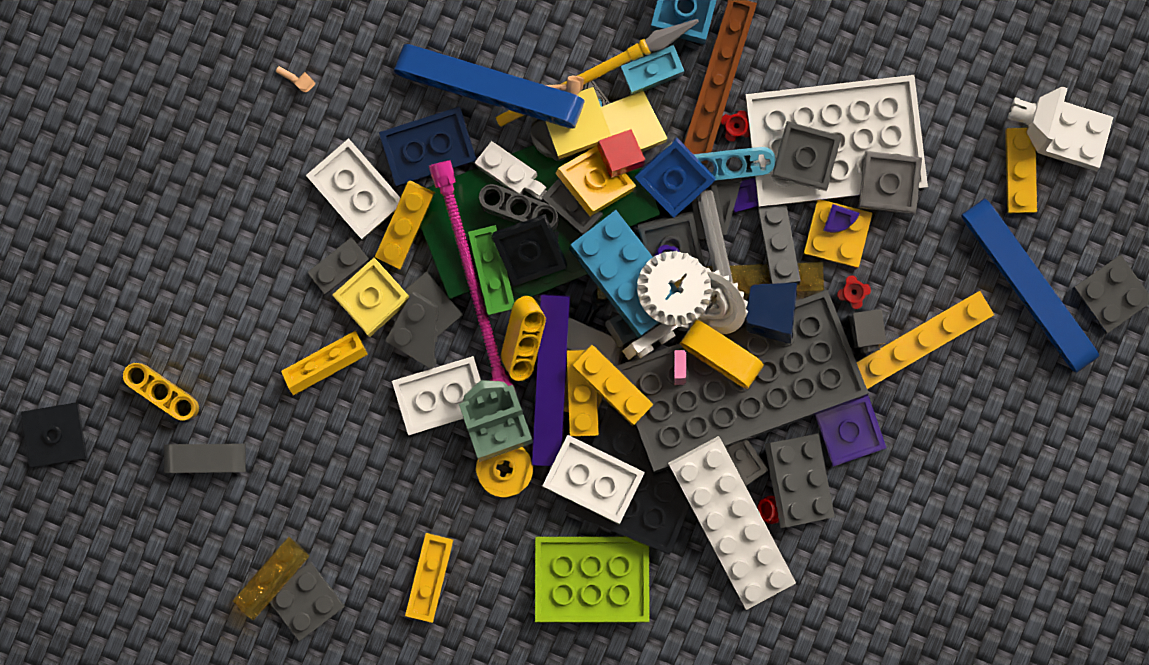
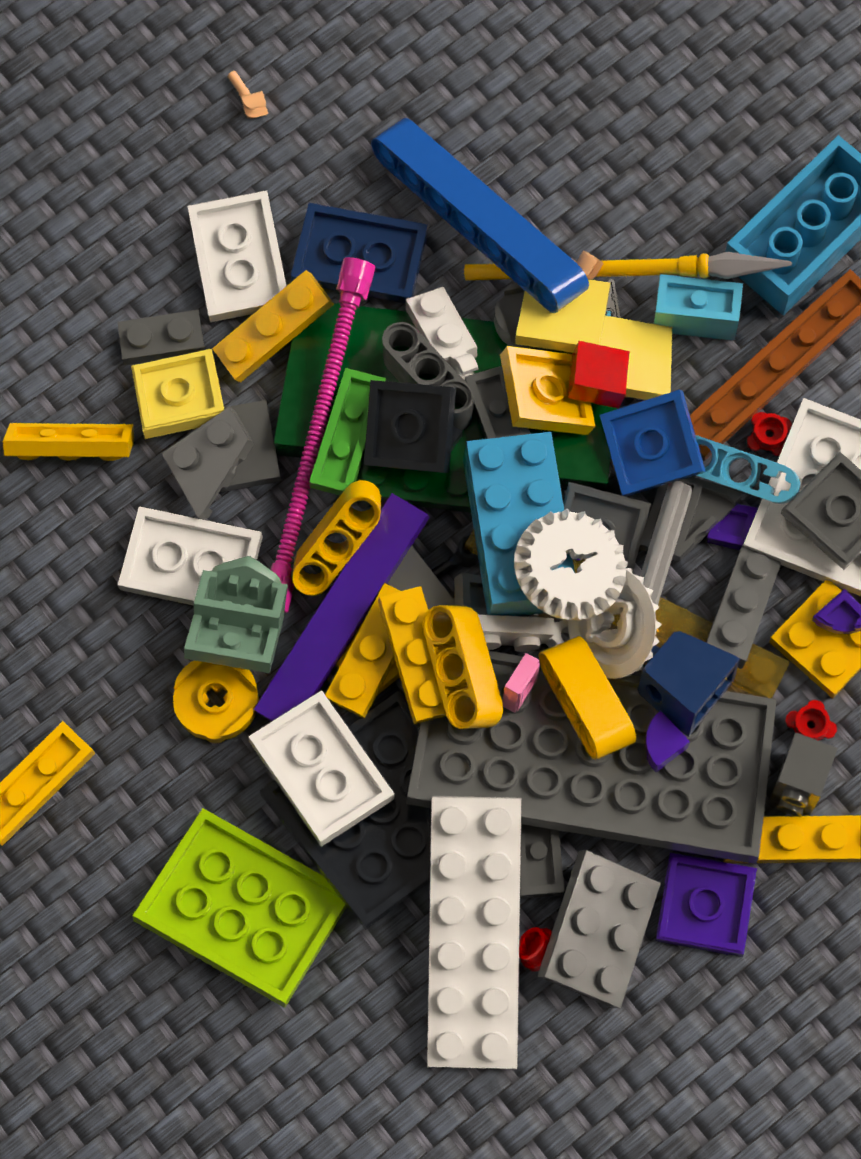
camera: 30 degrees right, 15 degrees down
none -> yellow beam [423,605,503,729]
none -> dark purple tile [645,711,690,773]

